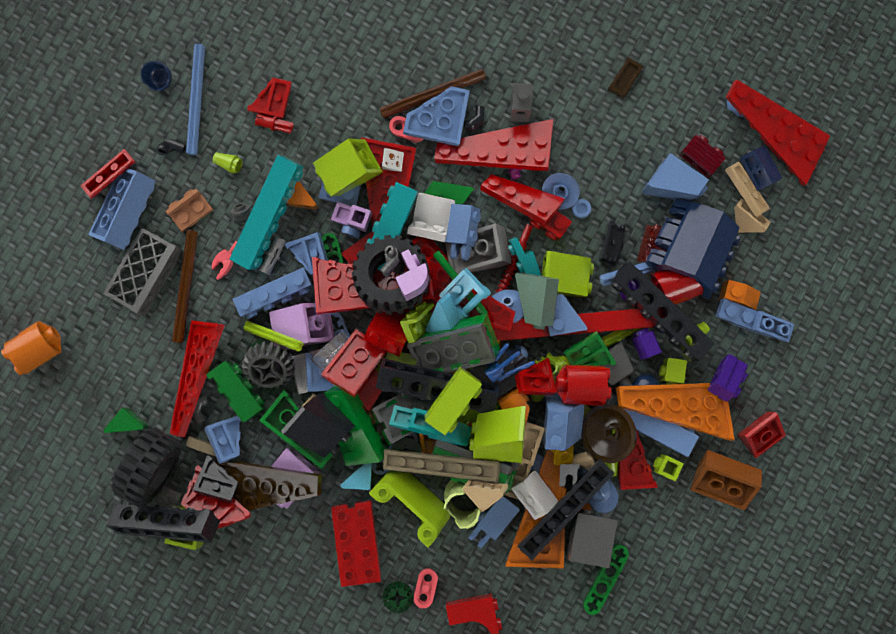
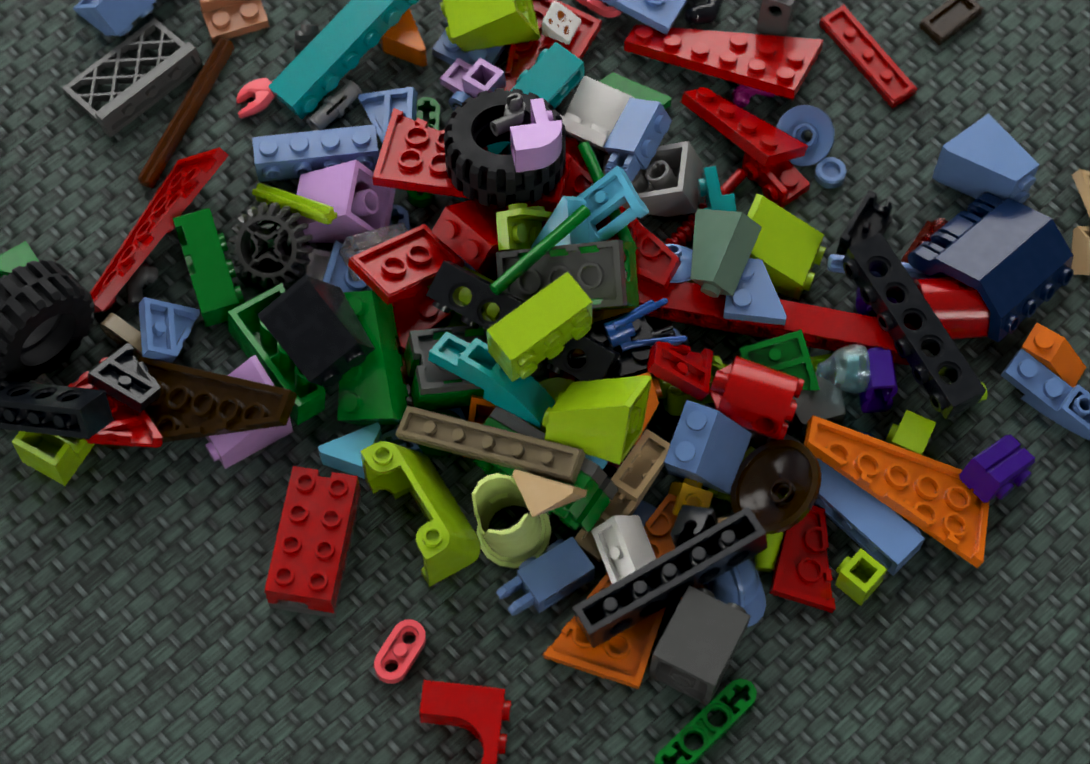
camera: 20 degrees right, 20 degrees down
dark green gear [382,581,414,614] -> none
dark red brick [679,134,726,178] -> none
dark orange slope [690,450,762,511] -> none
red slope [737,412,786,458] -> none
none -> green bar [490,205,591,296]
none -> clear light blue helmet [817,344,870,394]
none -> red tile [819,5,917,108]

